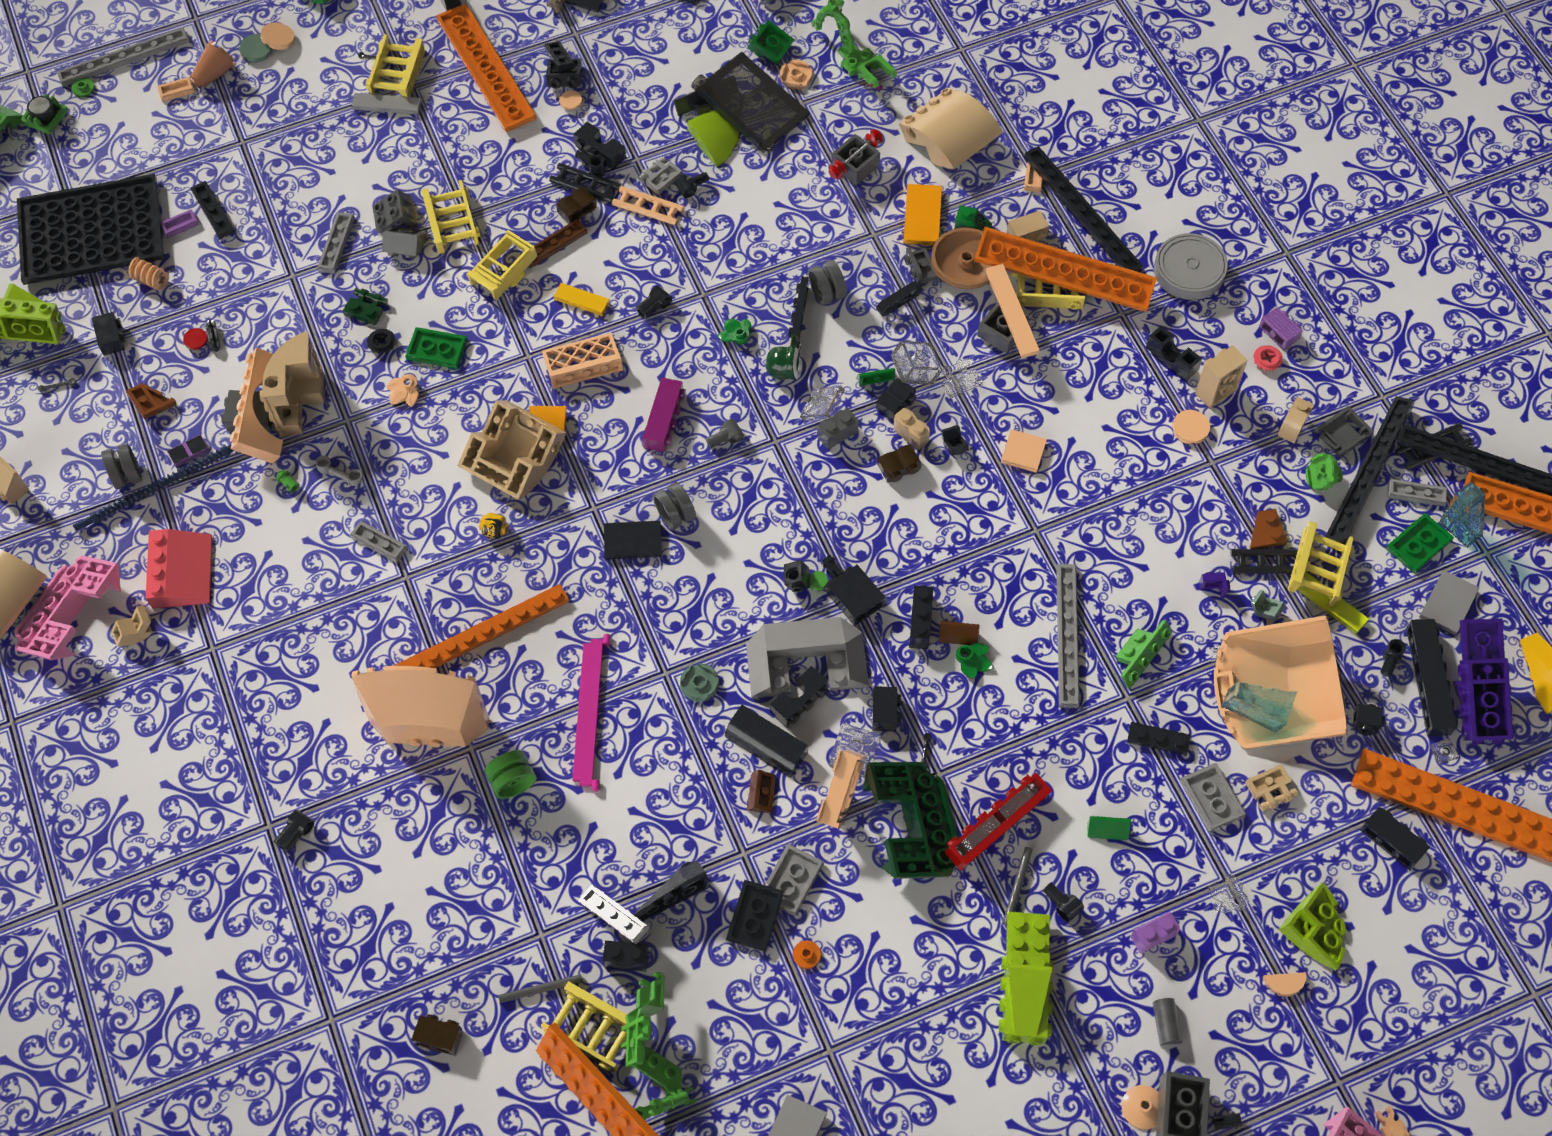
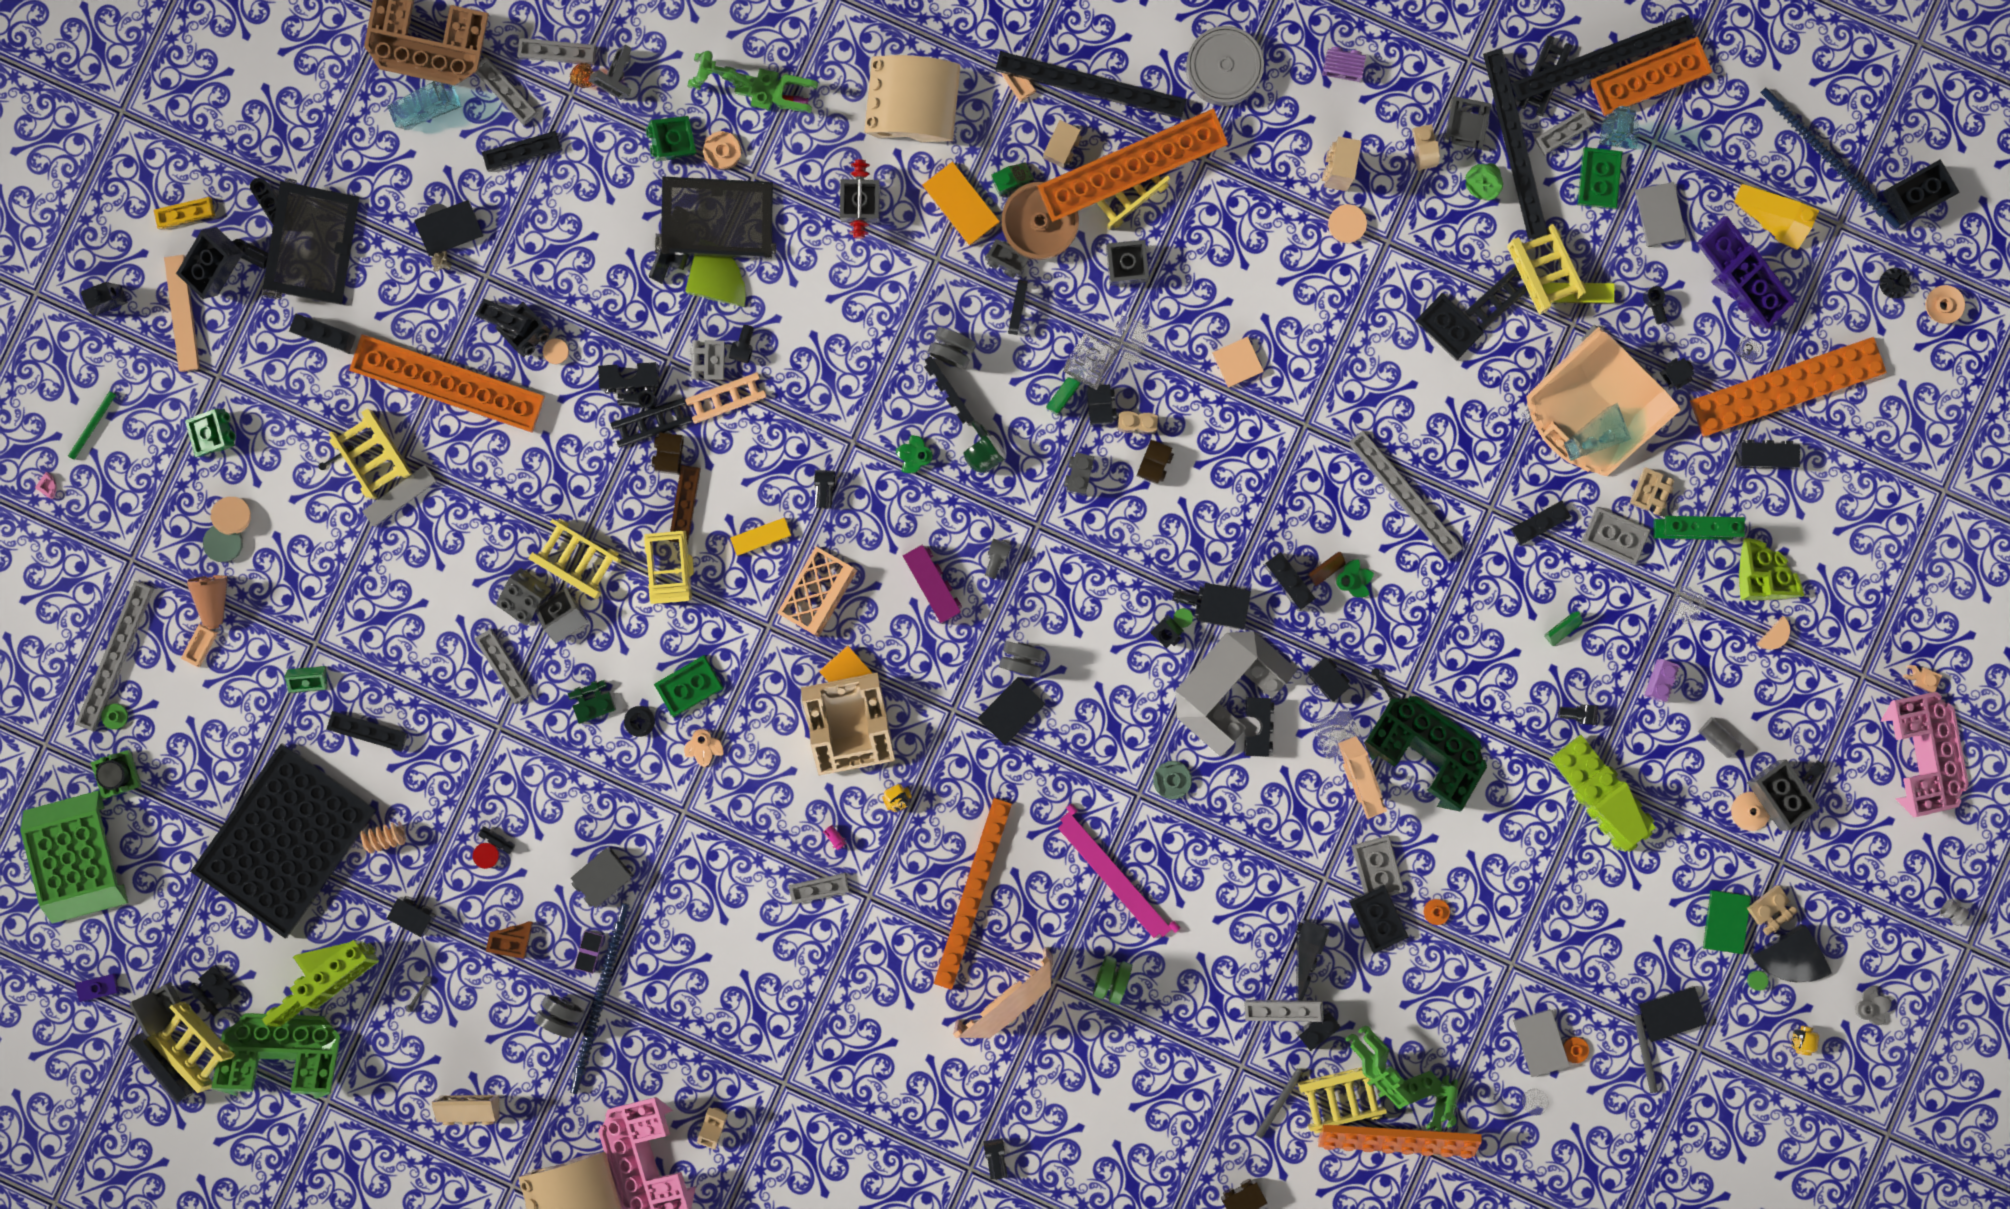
camera: 40 degrees left, 25 degrees up
coral slope [146,529,212,609] -> none
medium lavender tile [160,209,200,239] -> none
light nougat arch [230,348,283,464] -> none
tan slope [260,332,324,437] -> none
bright green pin [276,470,300,493] -> none
light grey bar [315,456,363,486] -> none
black brick [724,705,808,778] -> none
reddish brown slope [747,769,776,813] -> none
clear plate [800,385,845,421] -> none
black bracket [942,425,969,456] -> none
red piece [944,773,1053,871] -> none
light nougat tile [986,264,1040,358] -> none
dark grey bar [1003,847,1033,926] -> none
bright green bracket [1116,620,1172,689] -> none
black arch [1146,325,1202,381] -> none
dark purple bracket [1199,572,1230,598] -> none
dark orange wing [1249,509,1287,549] -> none
sand green bracket [1251,590,1285,621] -> none
coral gear [1253,345,1283,372] -> none
black brick [1406,619,1458,736] -> none
none -> green slope [284,666,328,693]
none -> dark pink pin [823,825,847,850]
none -> black tile [1415,293,1484,361]
none -> green fence [1653,516,1745,540]

